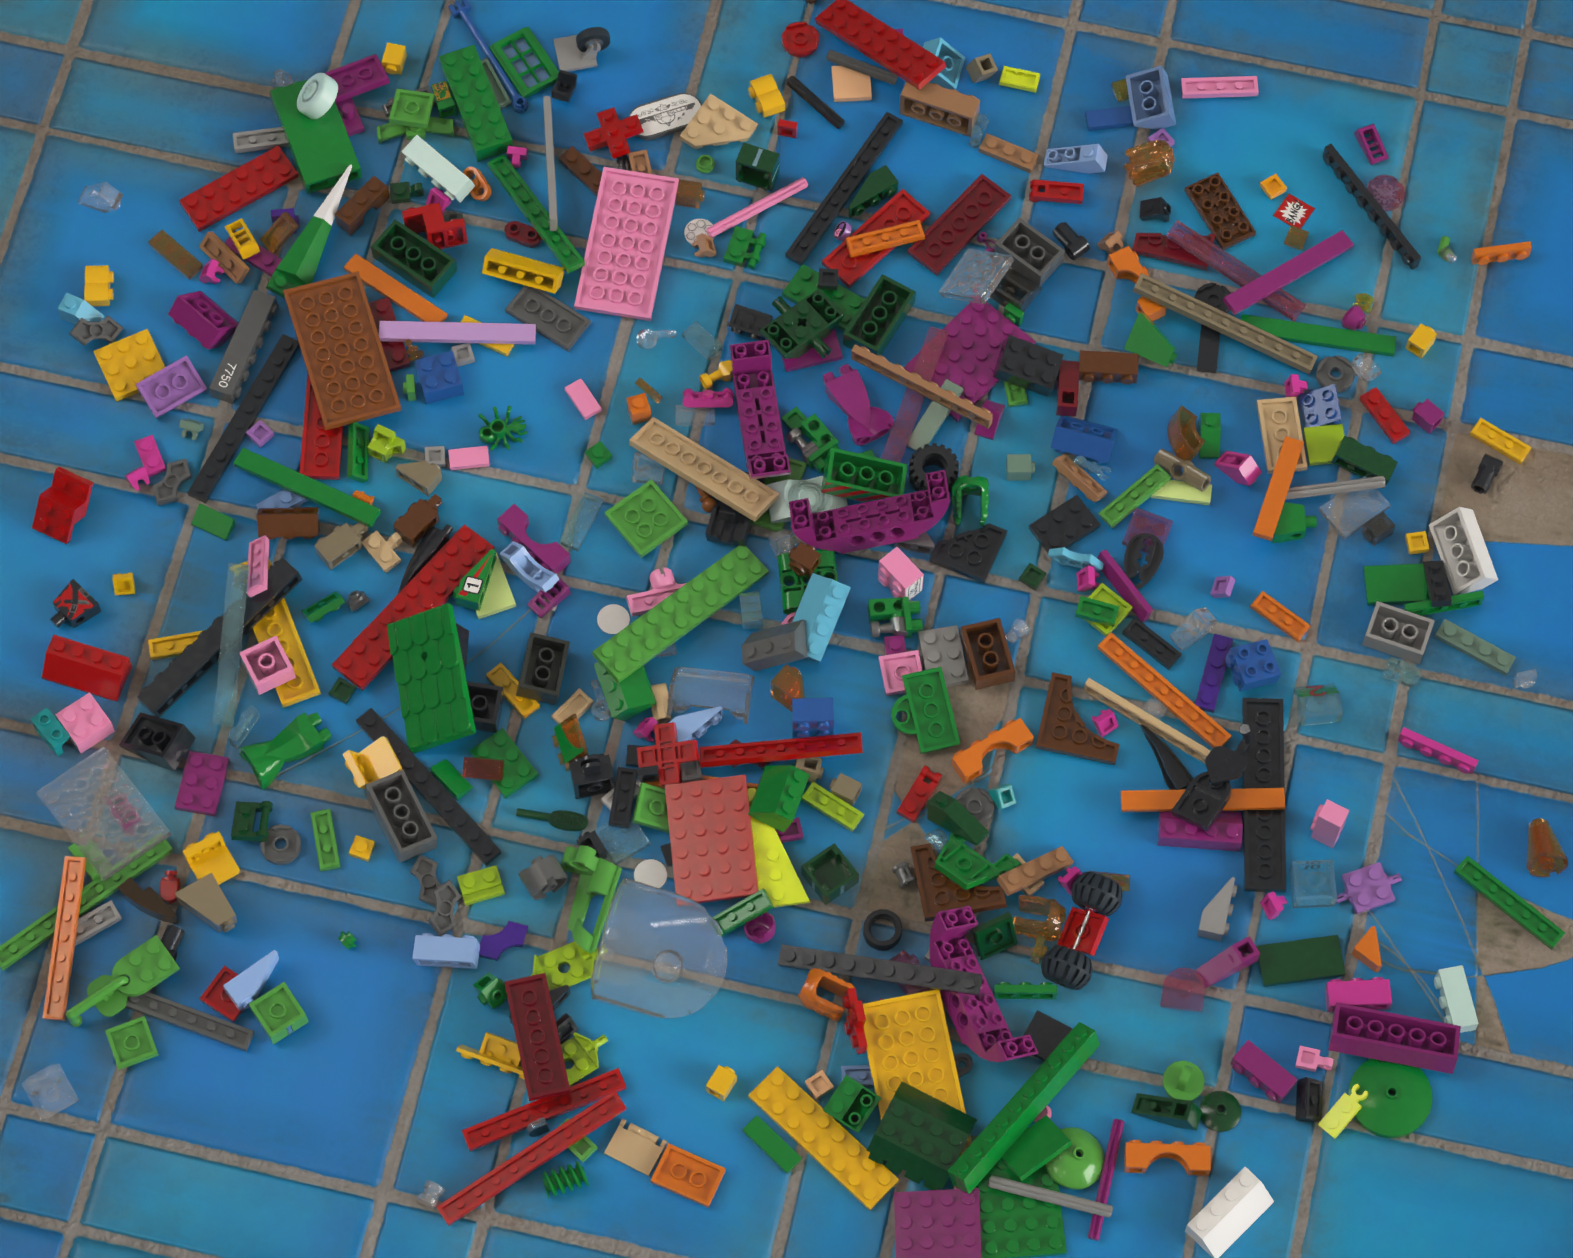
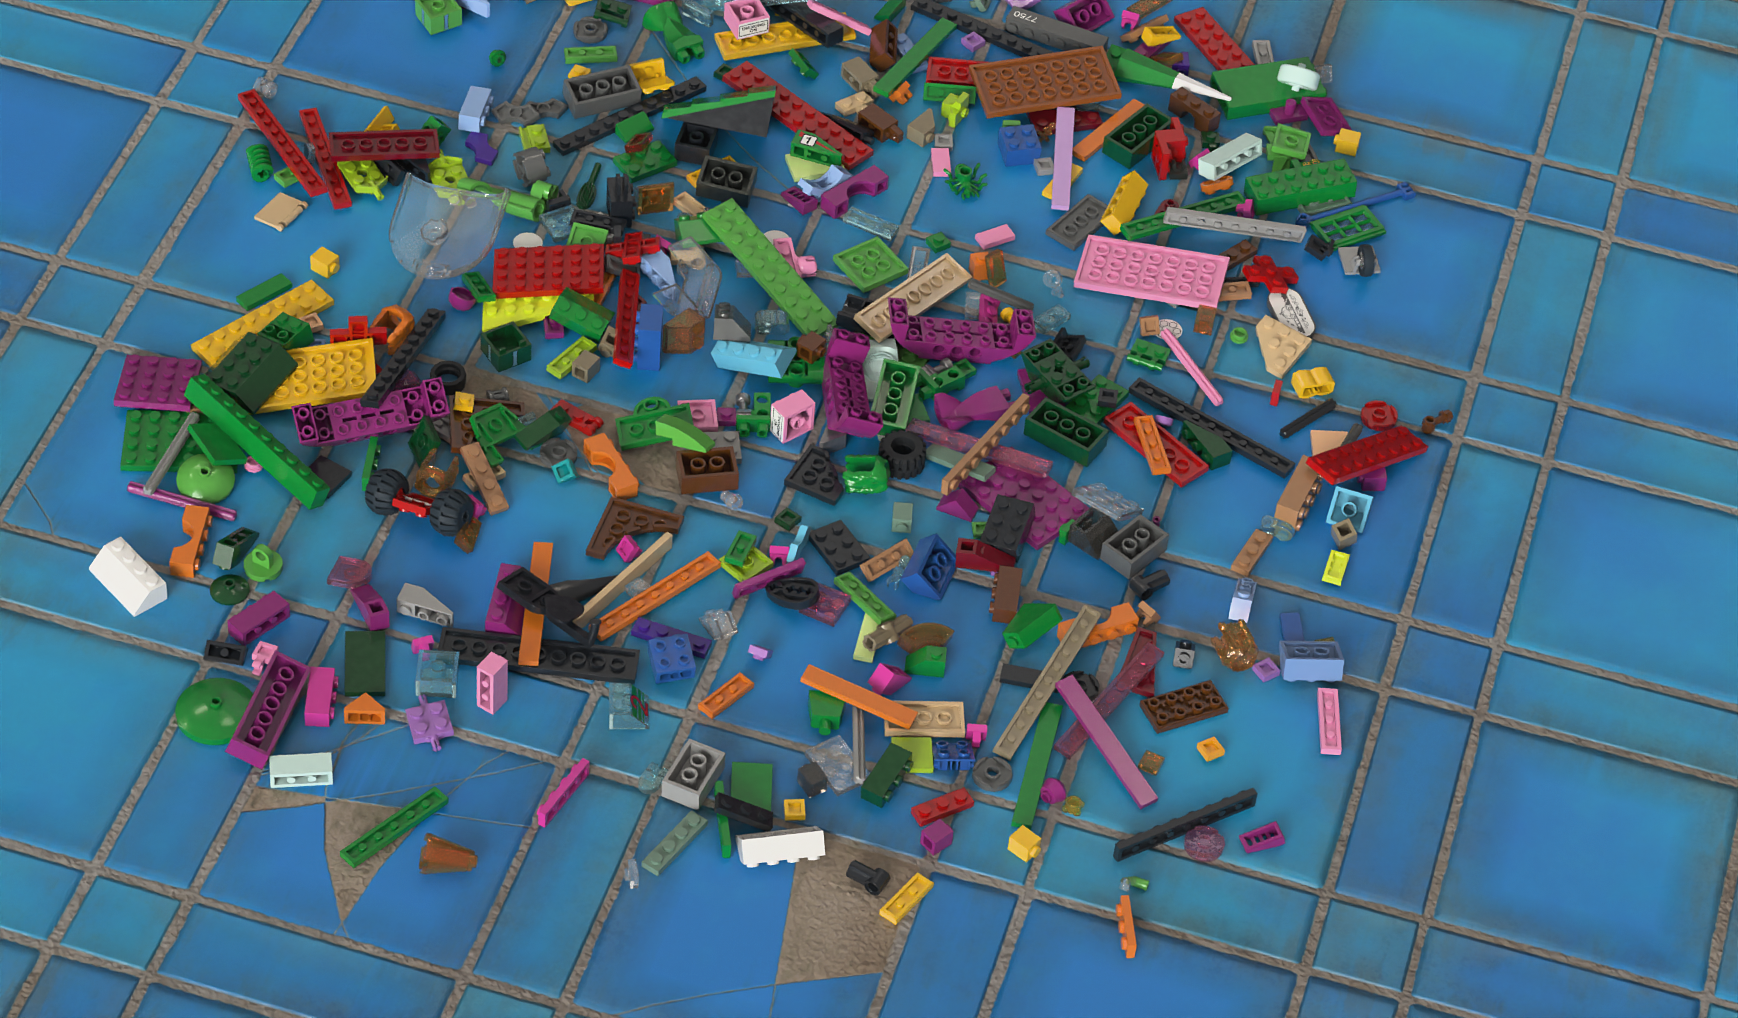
camera: 90 degrees right, 20 degrees down
dark grey plate [347,590,370,612] -> none
orange plate [650,1143,726,1208] -> none
dark green container [736,142,780,191] -> none
dark red plate [907,174,1011,276] -> none
red plate [1029,180,1084,204] -> none
clear yellow plate [1030,936,1047,964] -> none
black tile [1122,617,1182,670] -> none
sticker [1273,193,1315,230] -> none
neon yellow plate [1318,1084,1368,1139] -> none
clear hair [1352,354,1382,382] -> none
none -> yellow plate [453,392,474,413]
none -> bright green slope [656,414,715,453]
none -> dark grey axle [968,278,1034,310]

